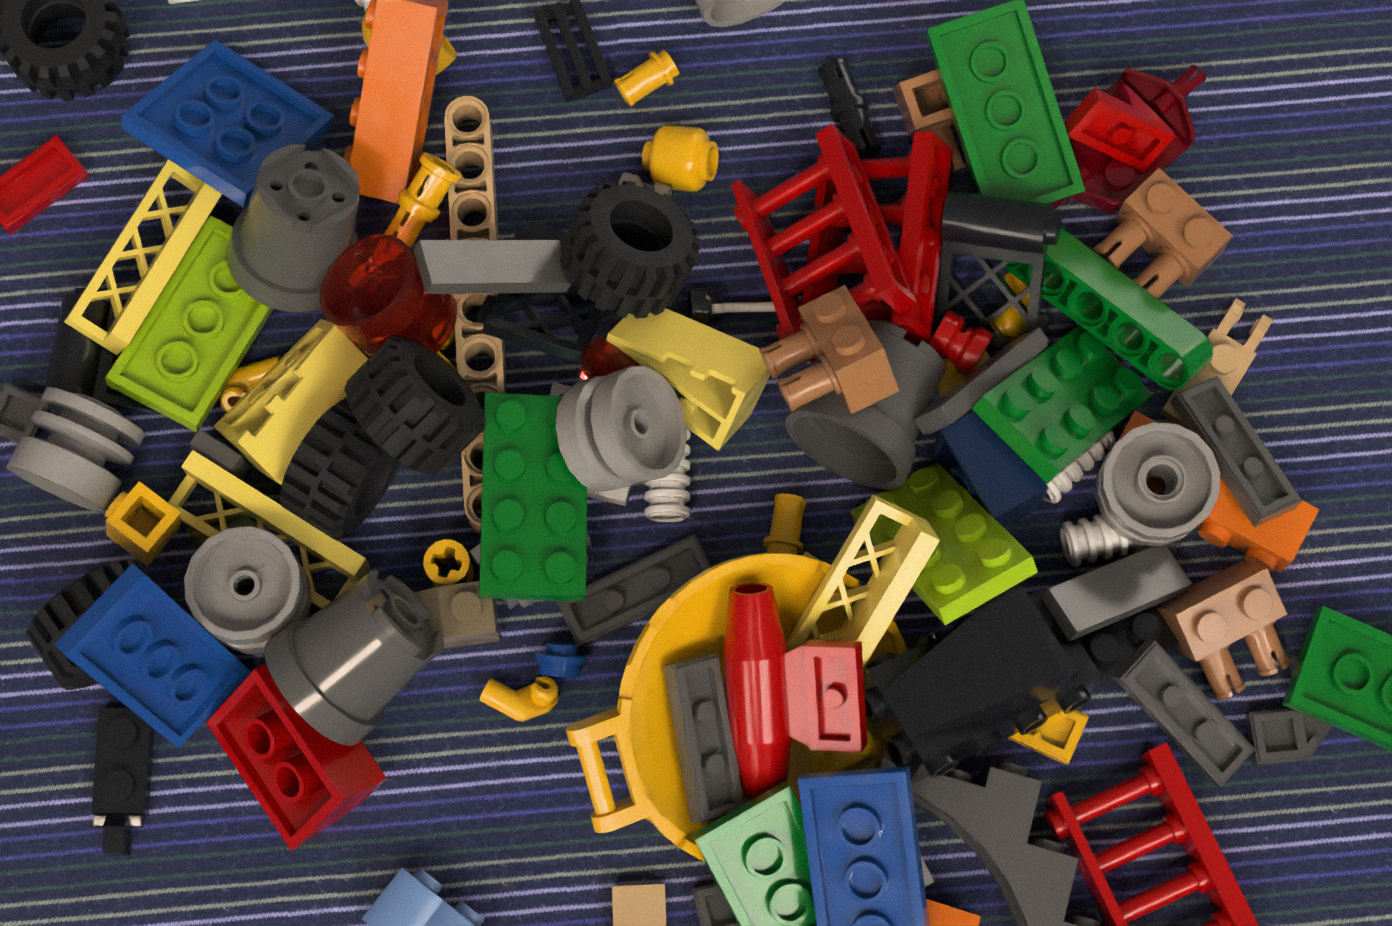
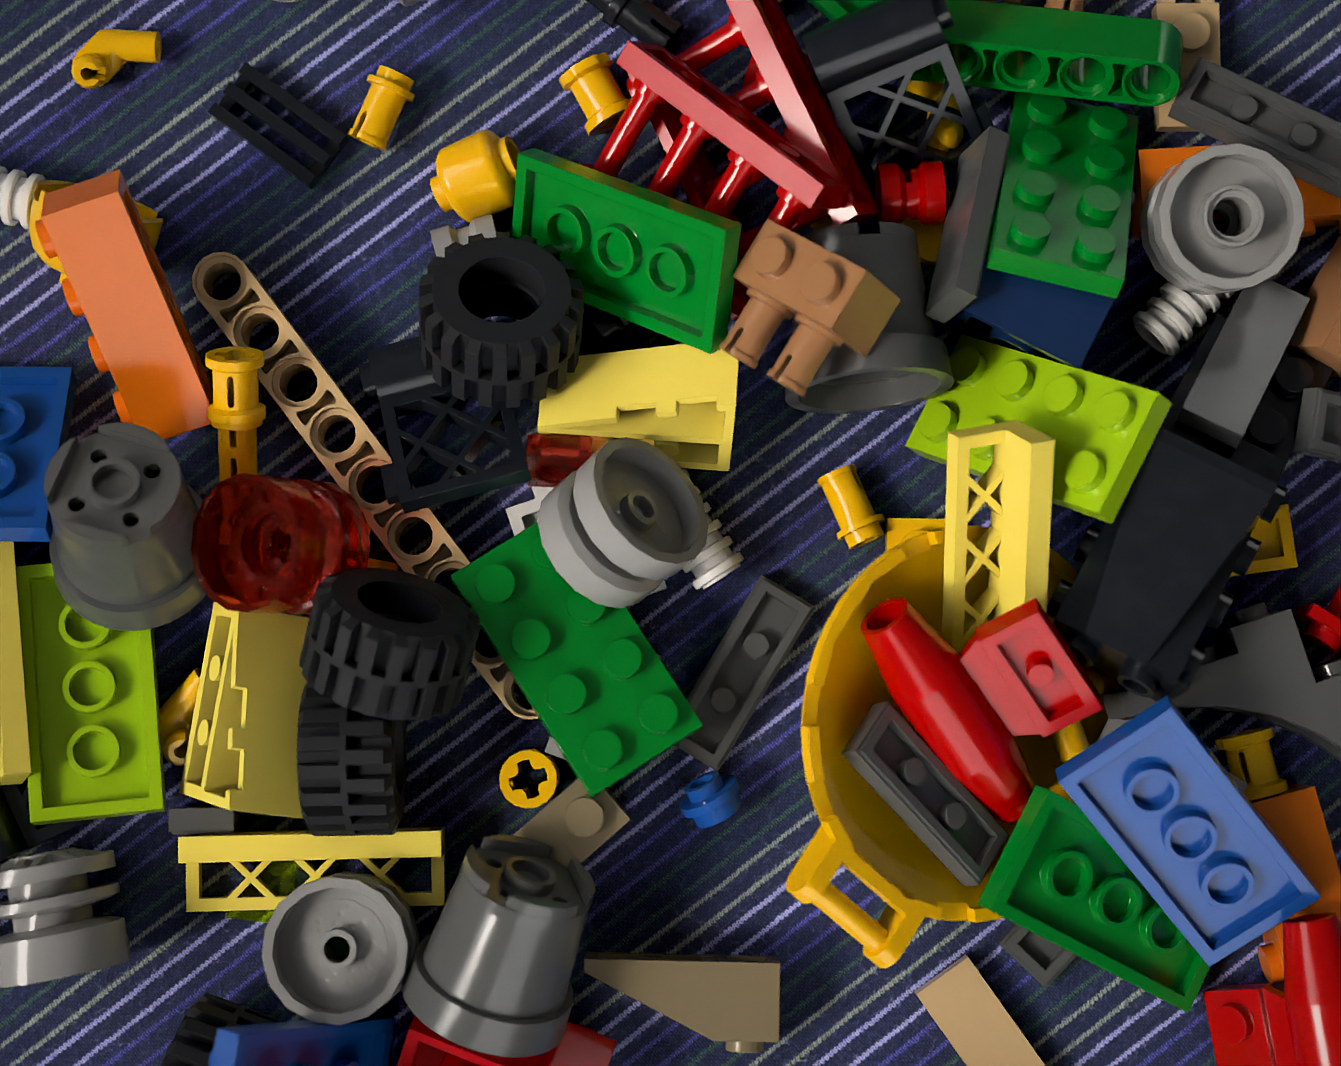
camera: 35 degrees left, 10 degrees up
yellow brick [105,481,181,567] -> none
tile [413,240,571,294] -> none
yellow arm [479,676,559,722] -> none
none -> green plate [511,148,741,354]
none -> yellow bush [559,52,631,137]
none -> dark tan slope [584,952,780,1053]
none -> yellow bush [1215,726,1289,801]

